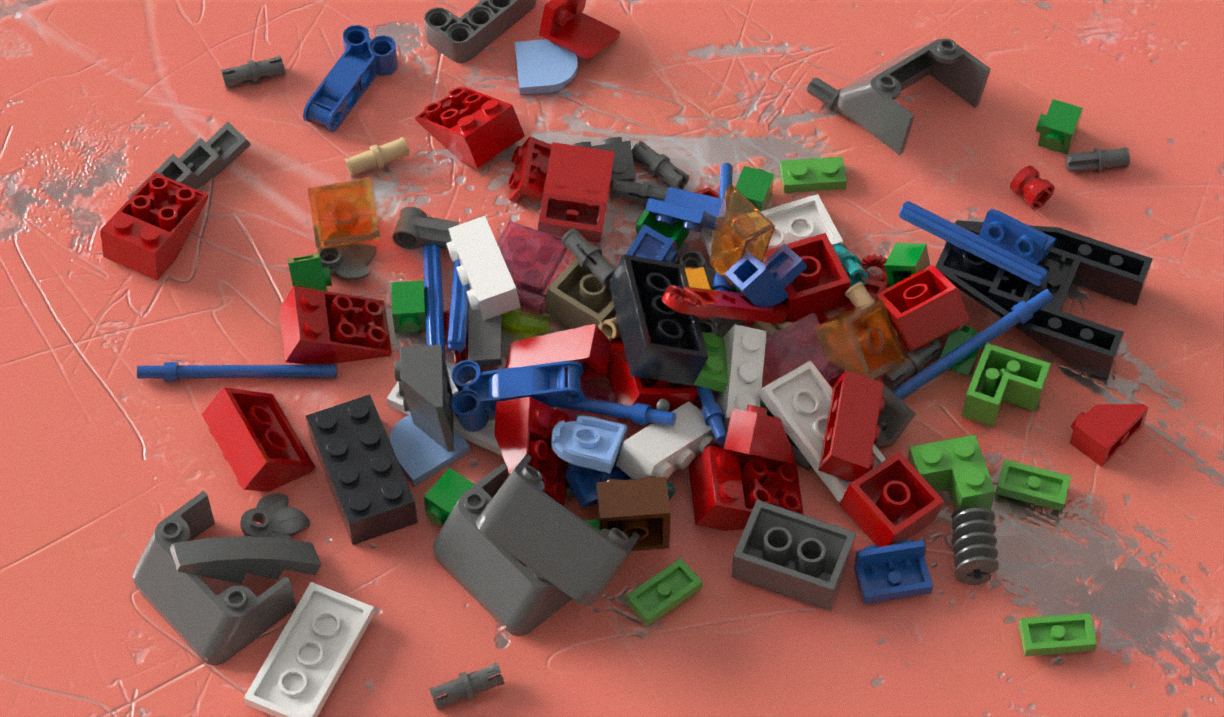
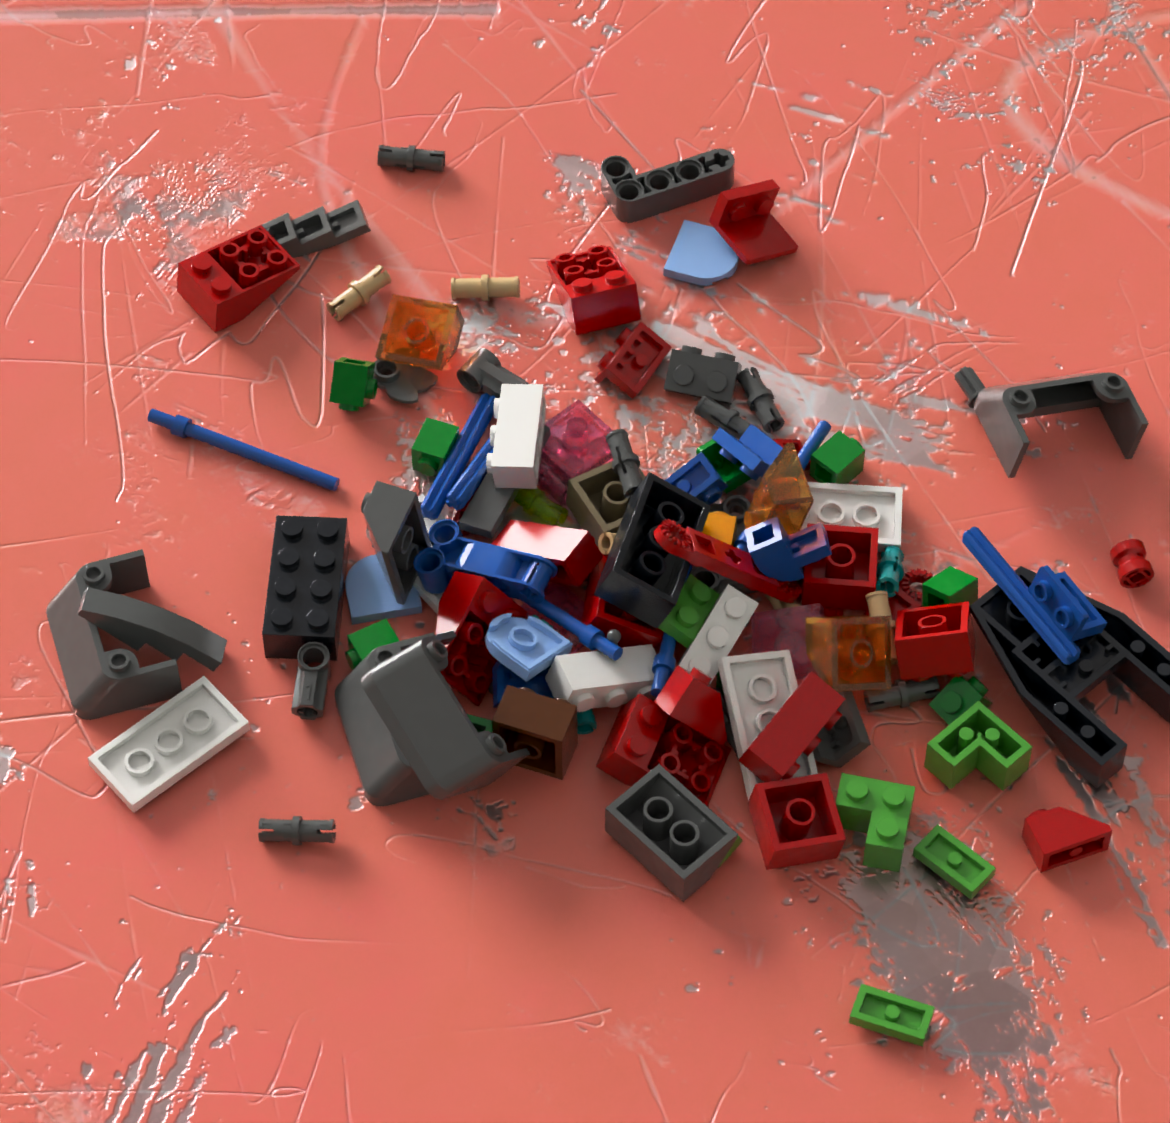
camera: 25 degrees right, 0 degrees up
red slope [201,387,316,492] -> none
dark grey plate [240,493,310,540] -> none
red slope [279,286,392,365] -> none
blue piece [303,25,398,132] -> none
red slope [538,142,615,243] -> none
bright green plate [626,558,703,627] -> none
bright green plate [780,156,847,193] -> none
blue bracket [854,540,933,604] -> none
blue bar [892,289,1054,400] -> none
dark grey piece [951,507,999,585] -> none
none -> dark grey piece [291,642,331,720]
none -> tan pin [326,265,391,321]

